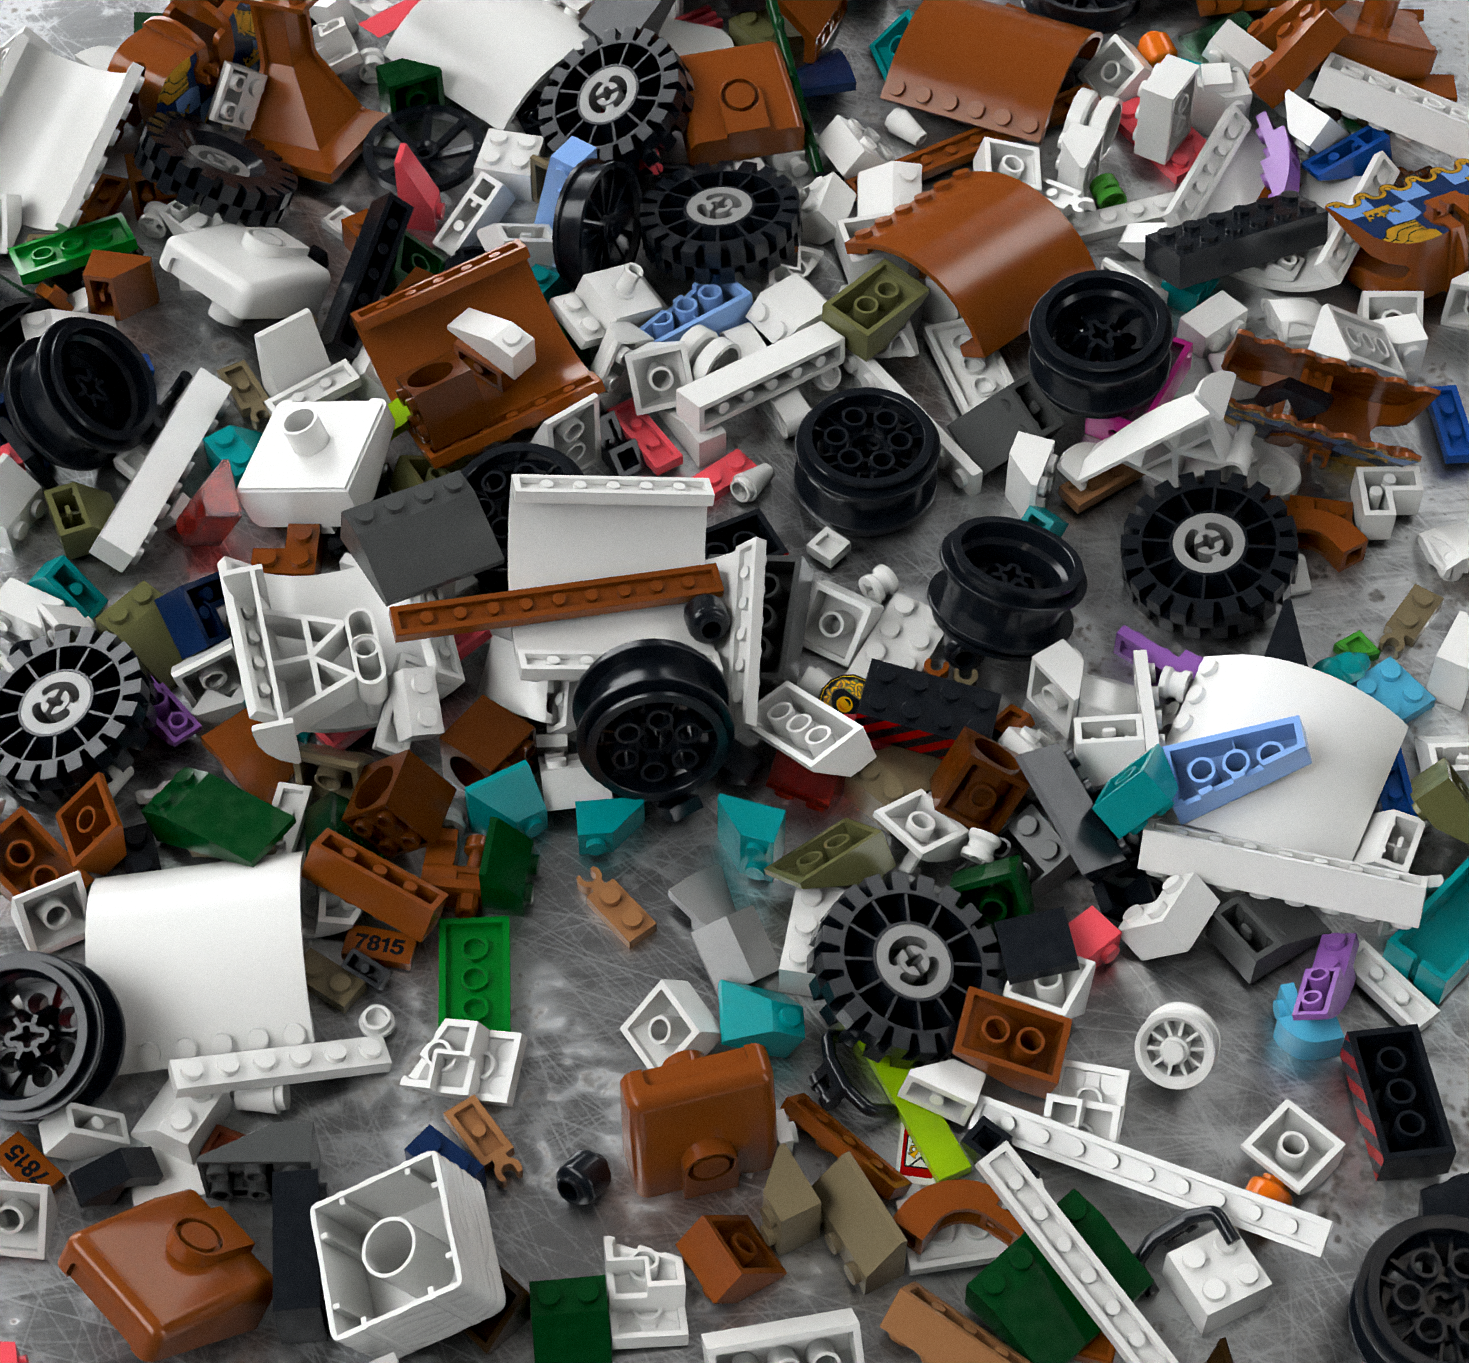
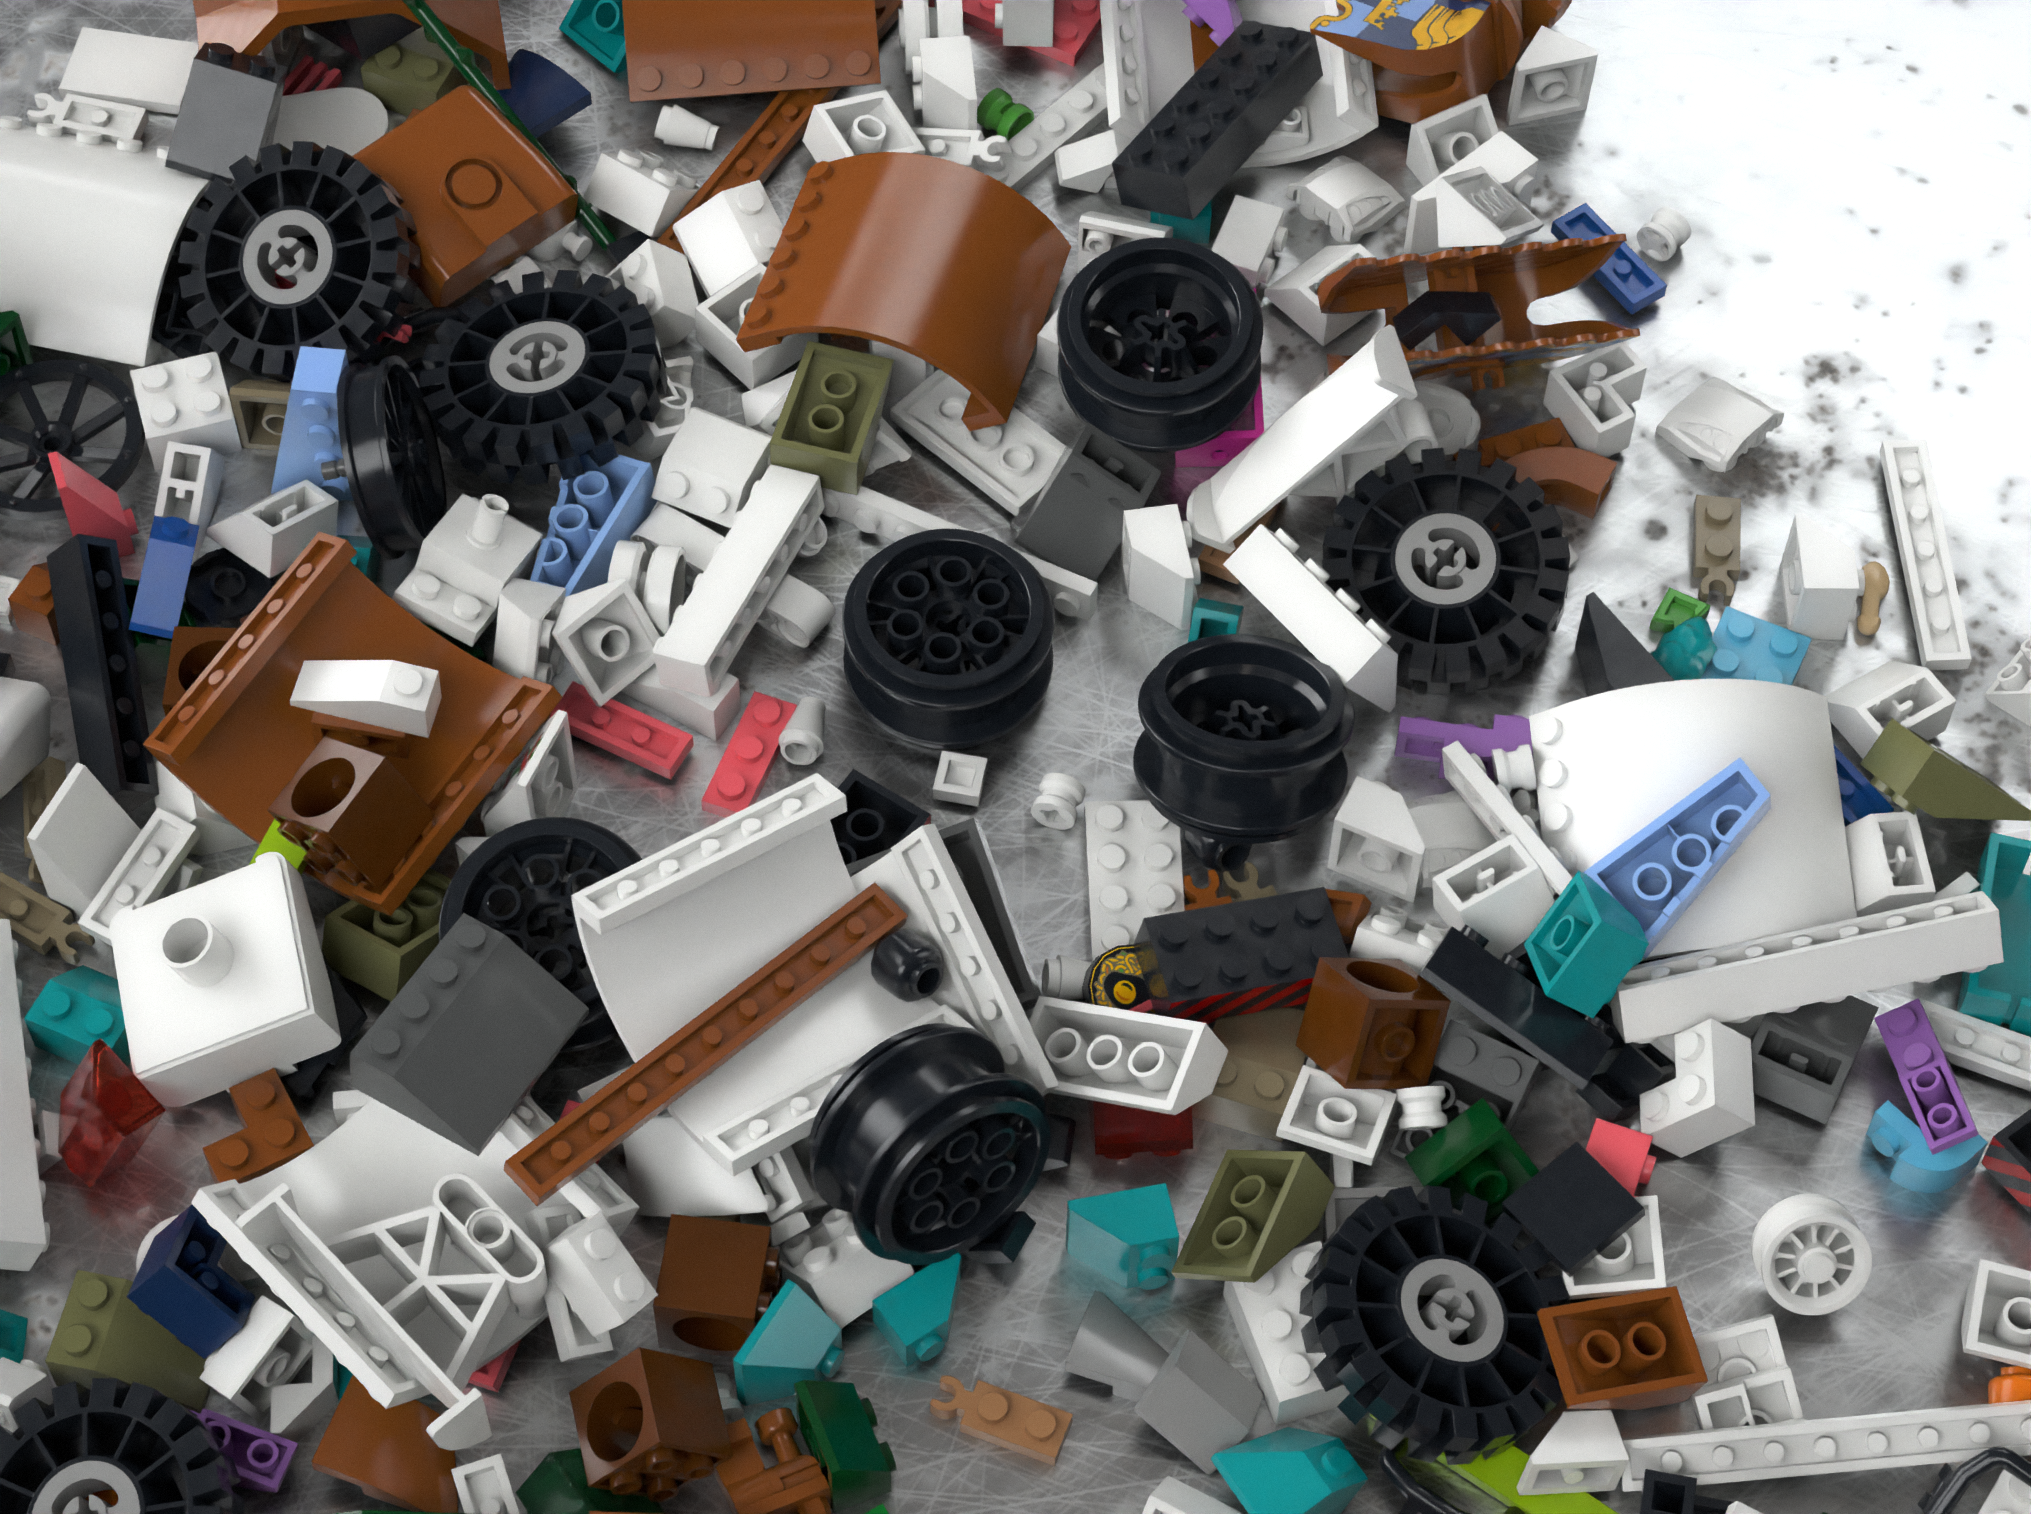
camera: 30 degrees left, 5 degrees up
dark tan slope [293,743,374,805] -> none
black slope [600,410,647,476] -> none
white slope [803,580,884,667] -> none
none -> blue slope [129,515,199,639]
none -> white slope [1223,524,1398,713]

